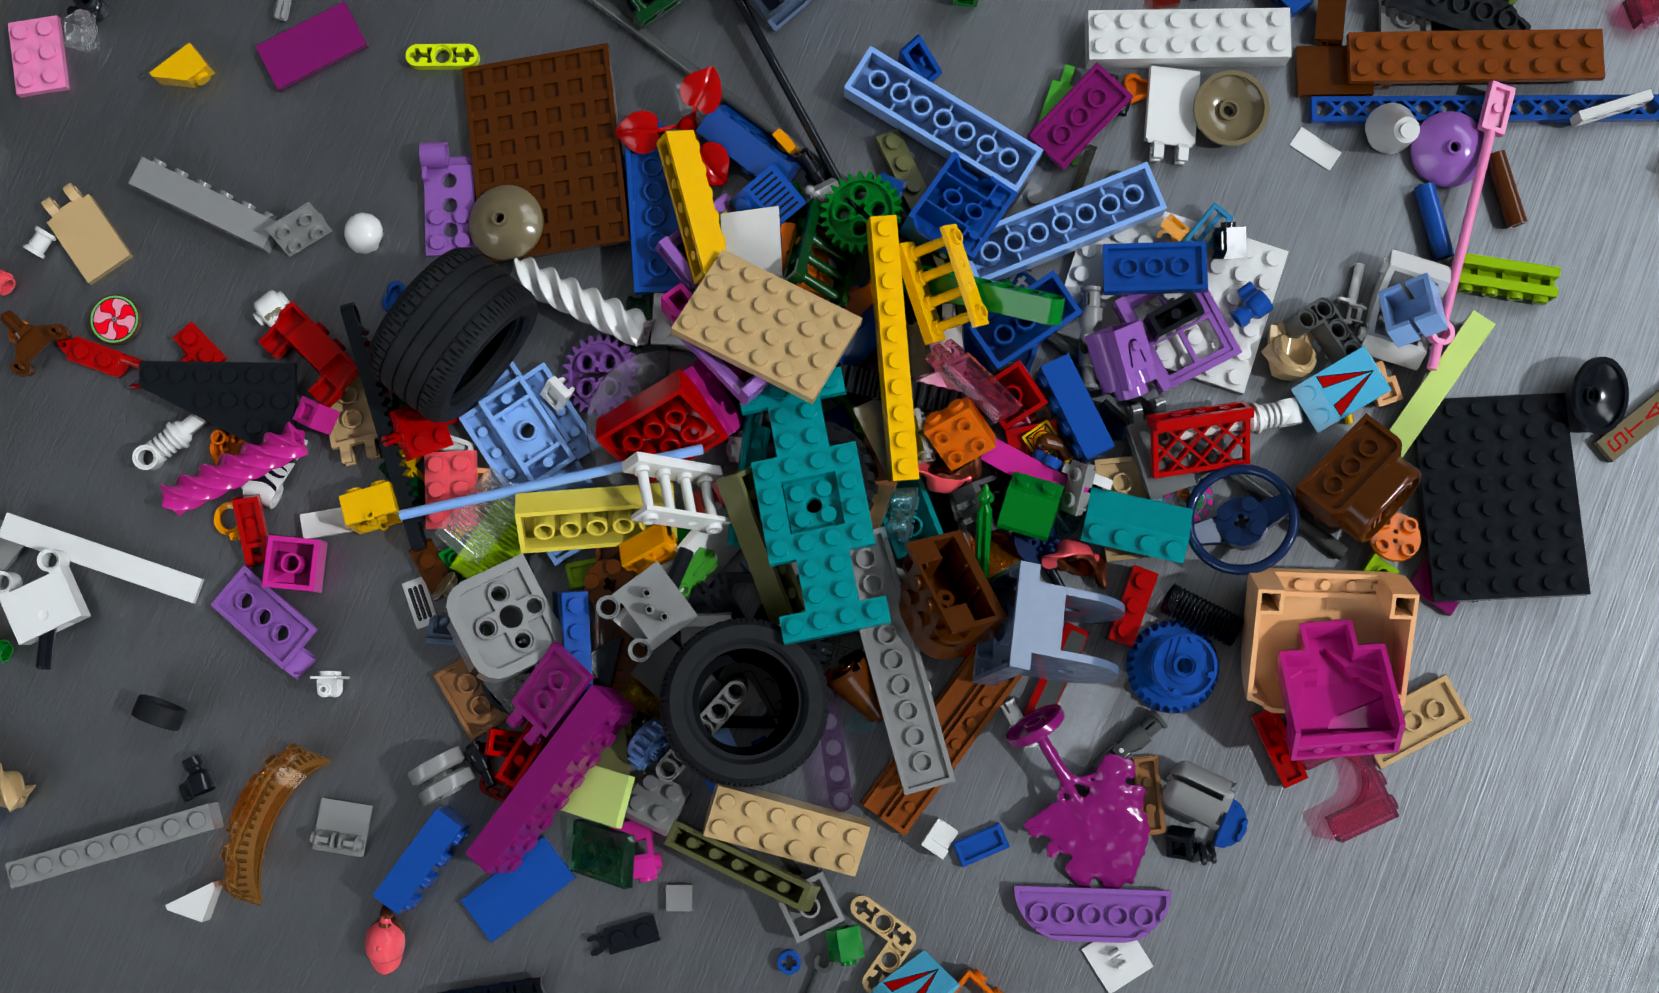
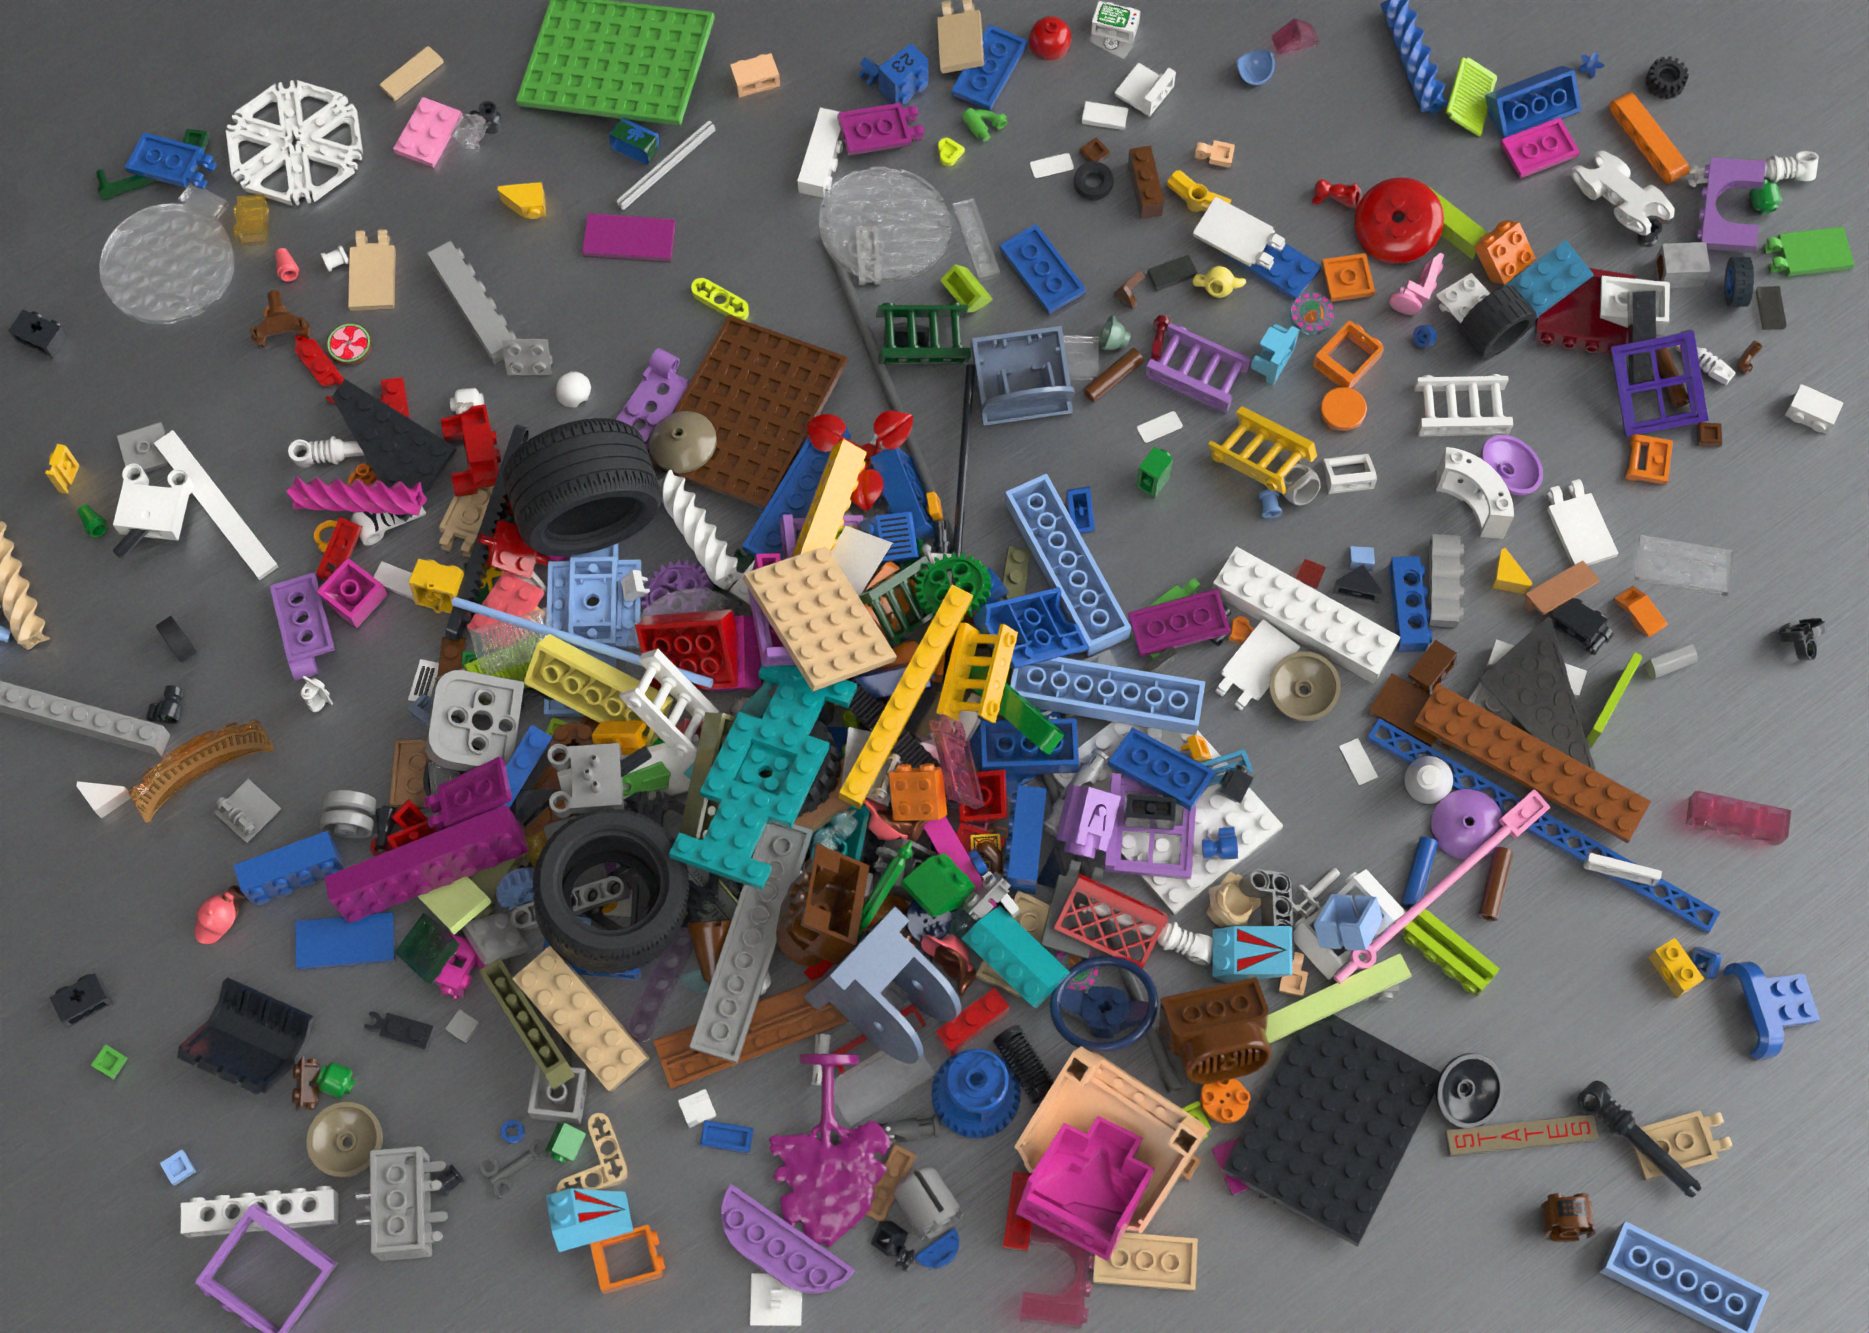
camera: 30 degrees right, 15 degrees down
dark pink panel [292,396,340,435] -> none

